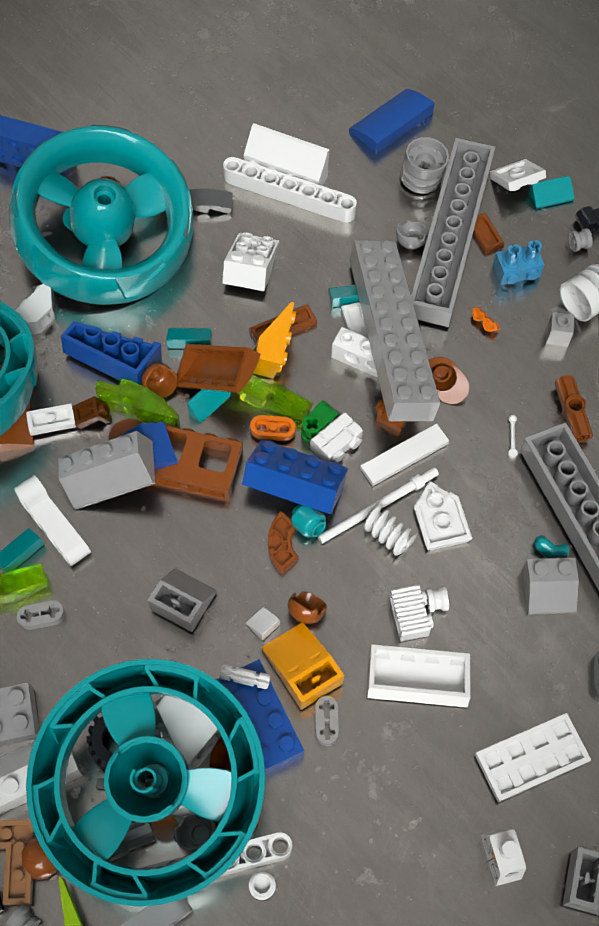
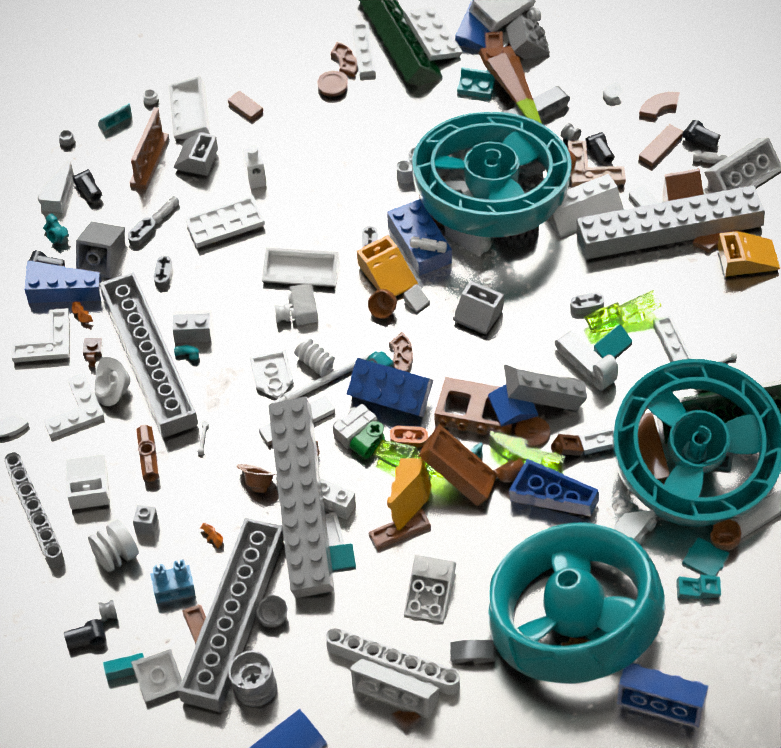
camera: 175 degrees left, 10 degrees down
teal slope [166,328,212,348] -> none

